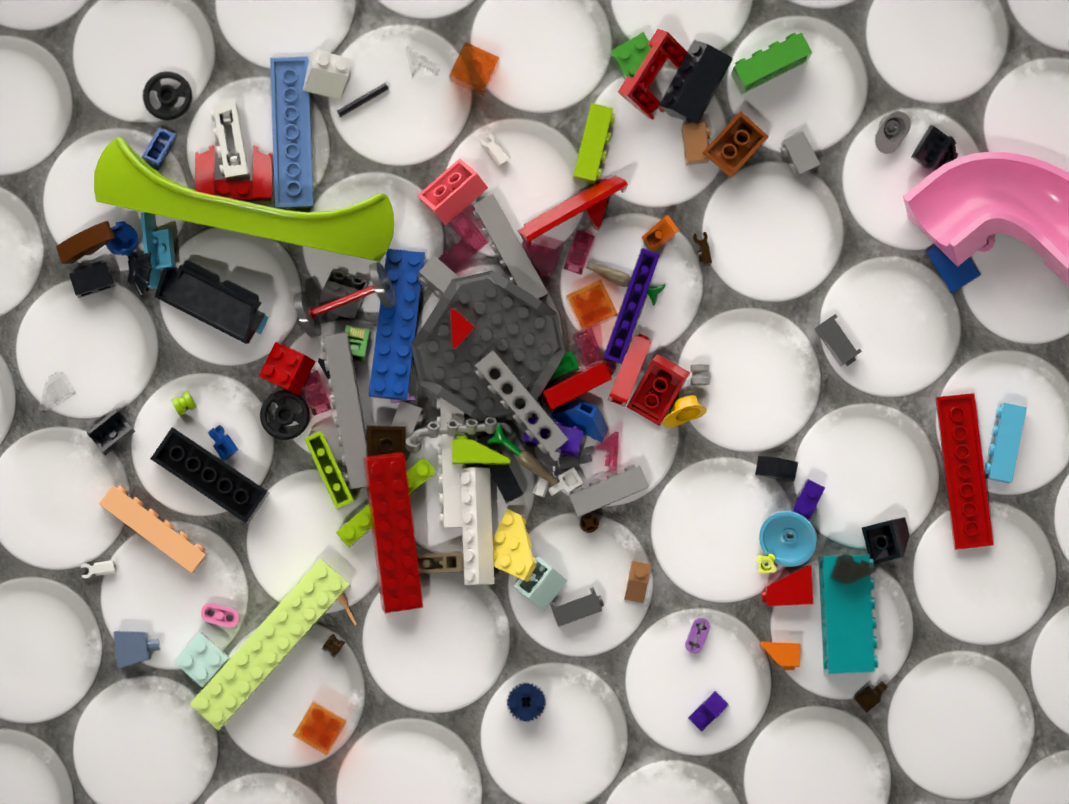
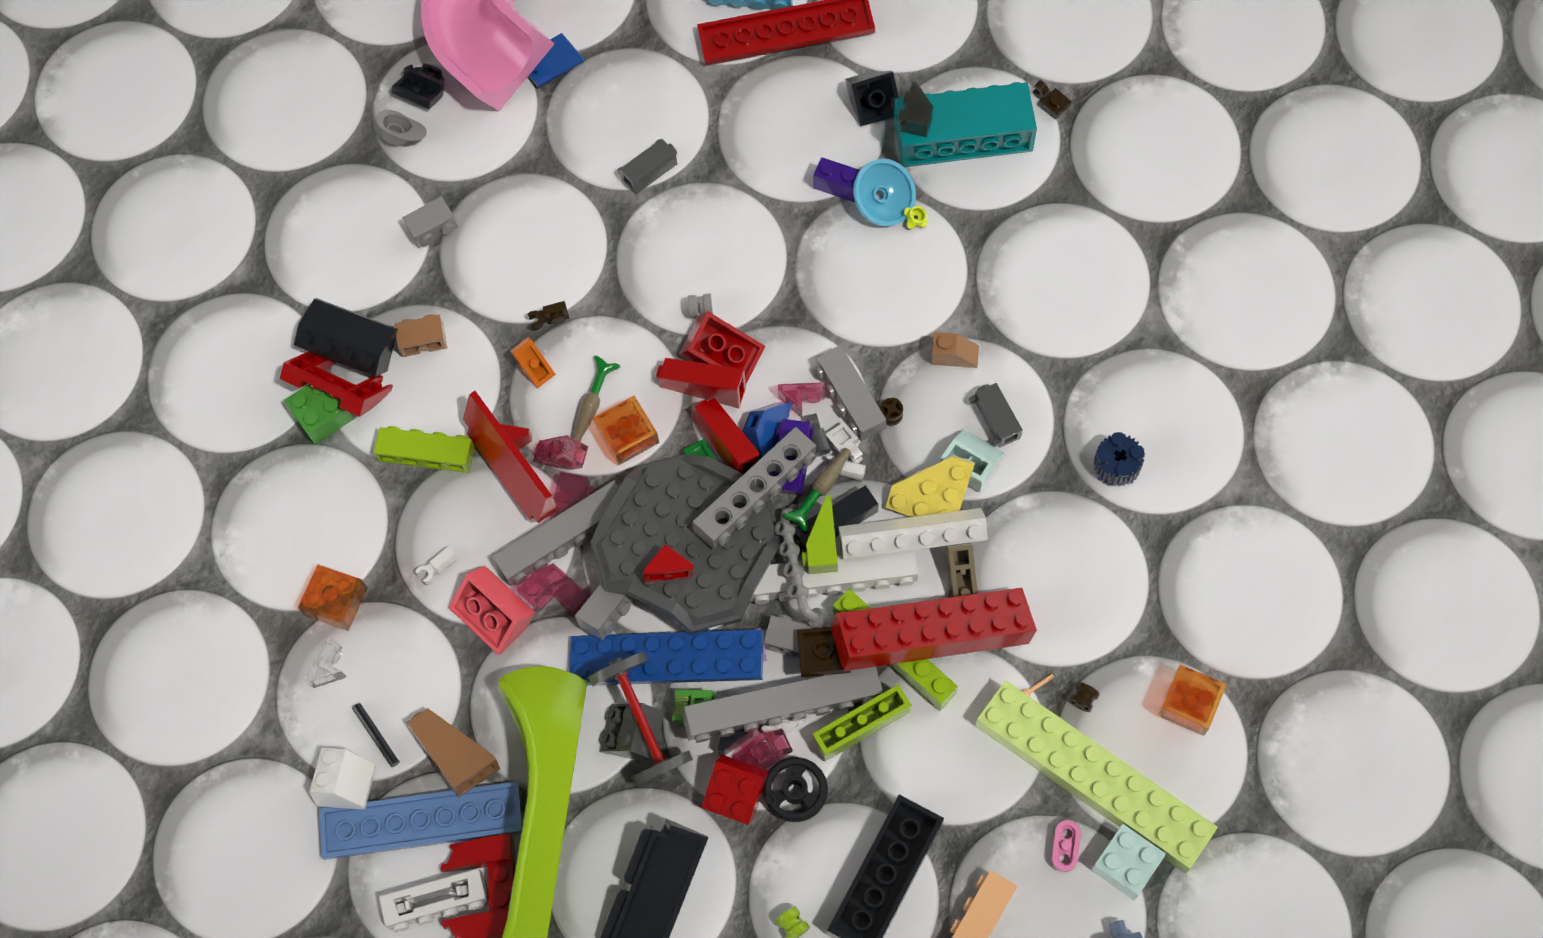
camera: 85 degrees left, 15 degrees down
blue plate [208,425,239,461] -> none
clear pink slope [573,327,602,366] -> none
dark purple brick [603,248,660,364] -> none
yellow piece [662,395,707,428] -> none
medium lavender beam [685,618,710,653] -> none
dark purple slope [688,691,729,732] -> none
dark orange slope [702,111,769,178] -> none
bright green brick [731,32,812,95] -> none
black slope [755,456,798,482] -> none
orange slope [760,642,800,671] -> none
red slope [761,565,814,607] -> none
none -> medium nougat slope [407,708,500,798]

